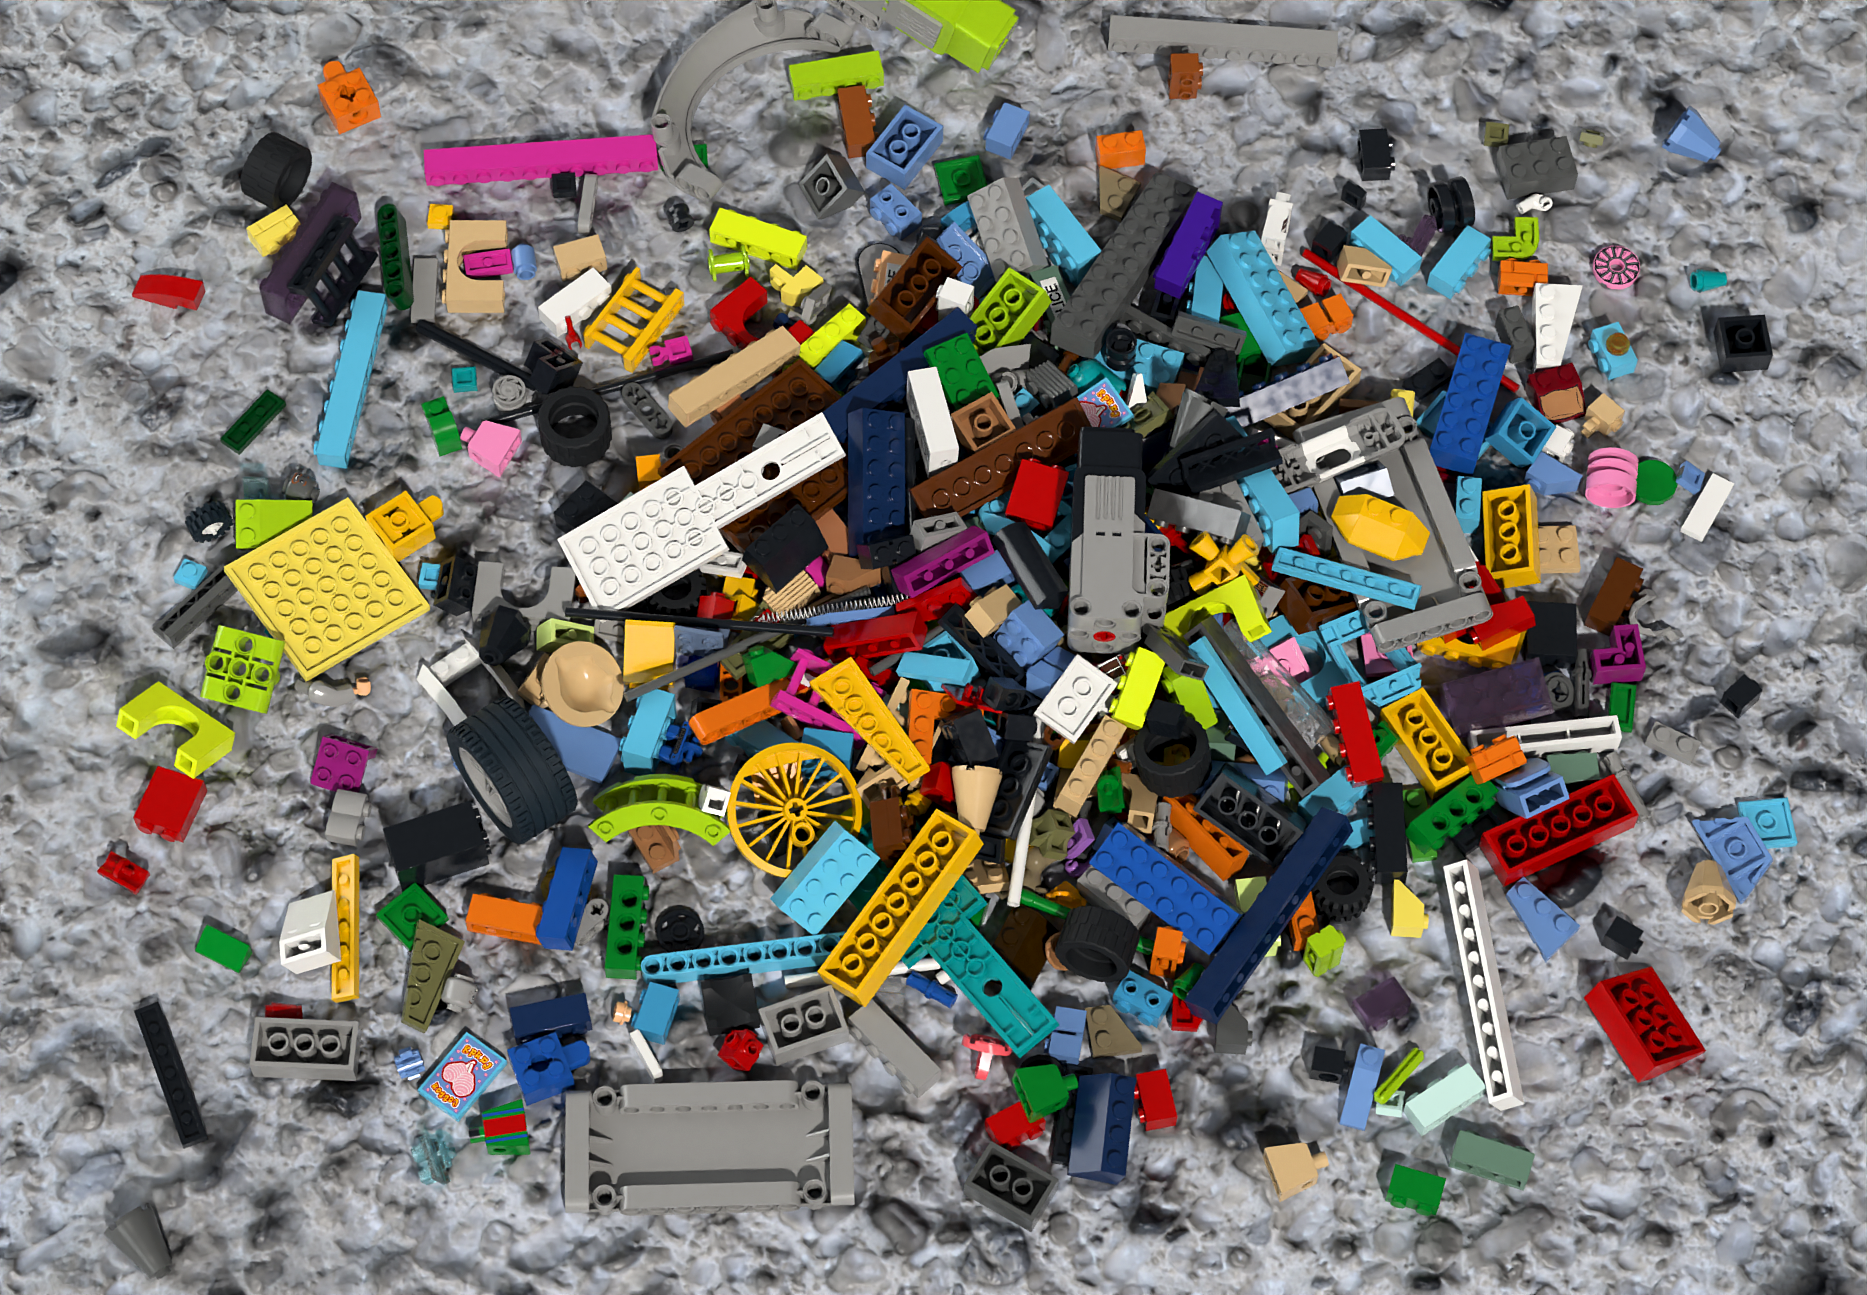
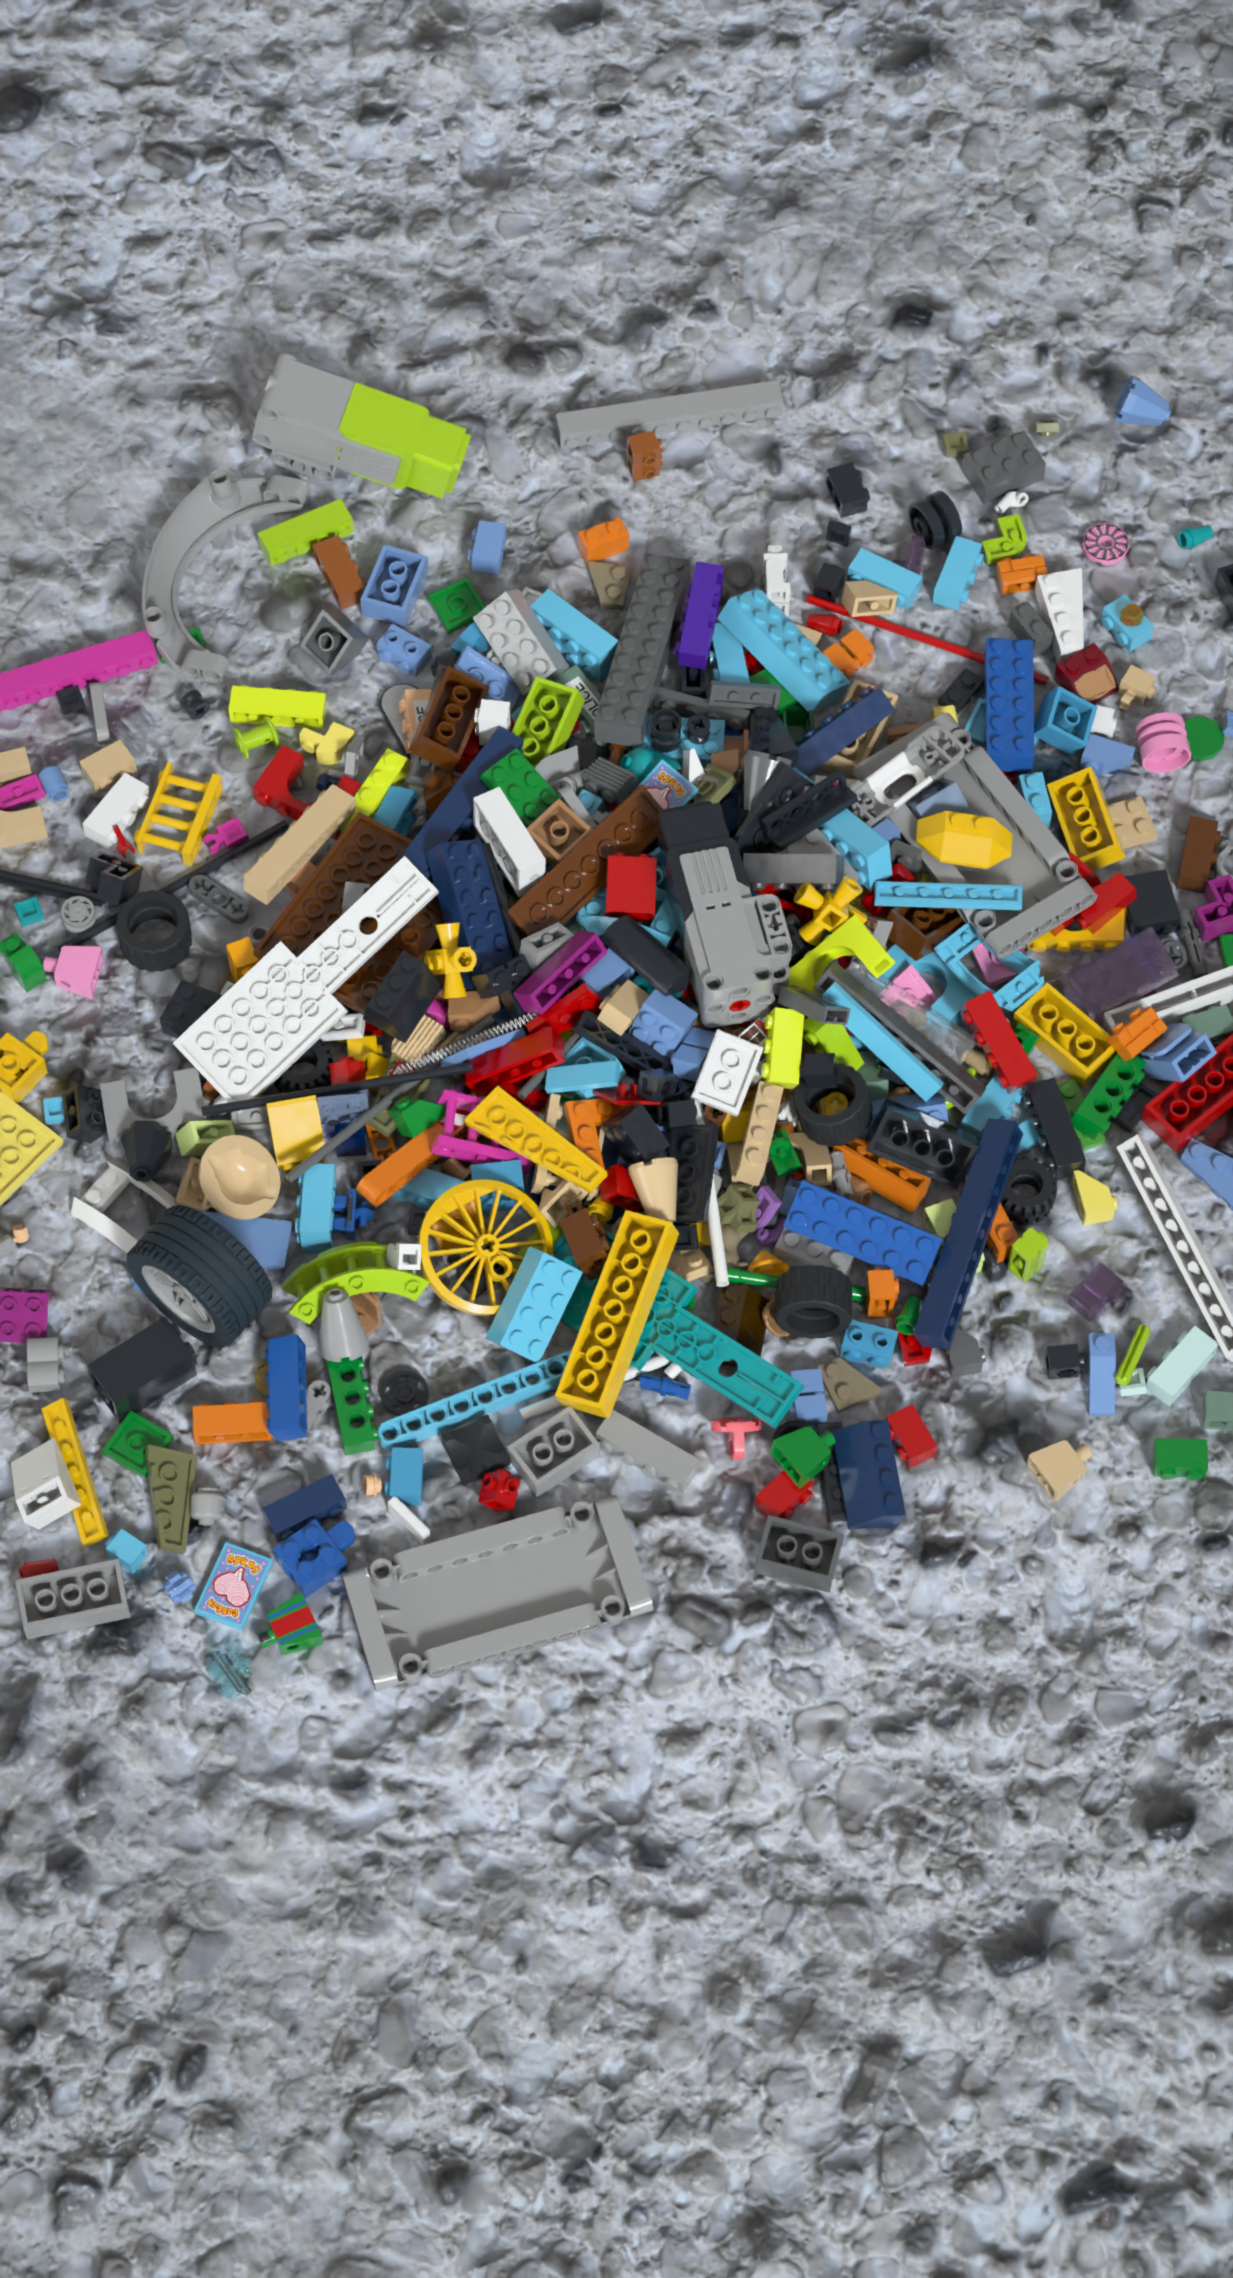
camera: 15 degrees left, 0 degrees up
none -> medium azure brick [106,1528,149,1574]
none -> light grey cone [319,1288,369,1362]
none -> yellow brick [424,923,477,999]
none -> black wheel [686,714,710,744]

